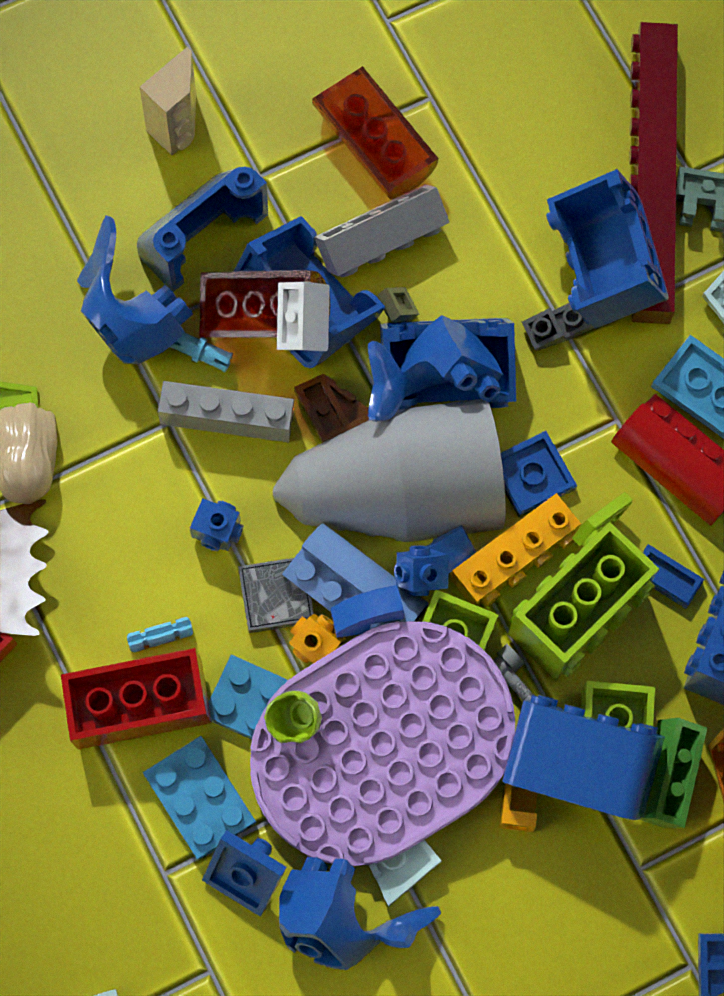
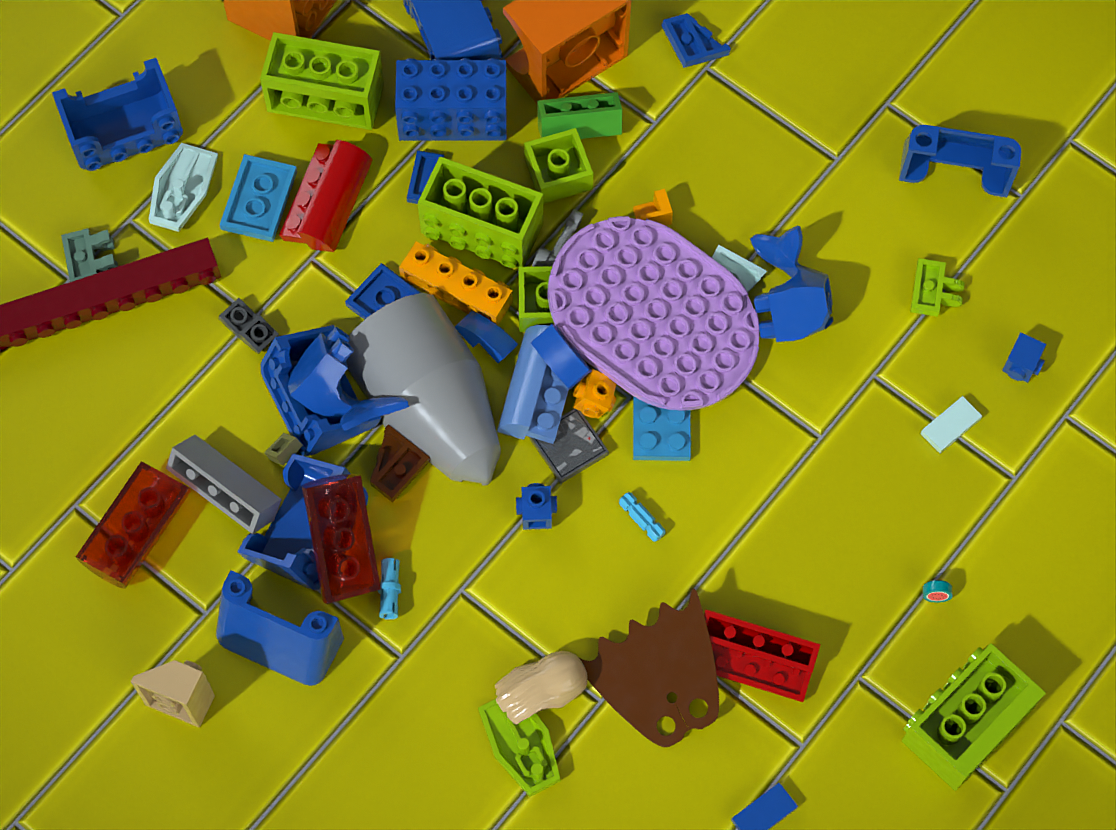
camera: 110 degrees left, 5 degrees down
red brick [61,648,212,750] -> none
blue hips [77,215,193,364] -> none
dark azure plate [143,736,256,861] -> none
light grey brick [158,381,294,442] -> none
blue tile [202,830,286,917] -> none
lime hair [264,691,322,743] -> none
white panel [277,282,330,351] -> none
blue brick [394,545,449,596] -> none
blue windscreen [502,695,665,820] -> none
blue windscreen [546,169,668,329] -> none
lime tile [572,492,633,546] -> none

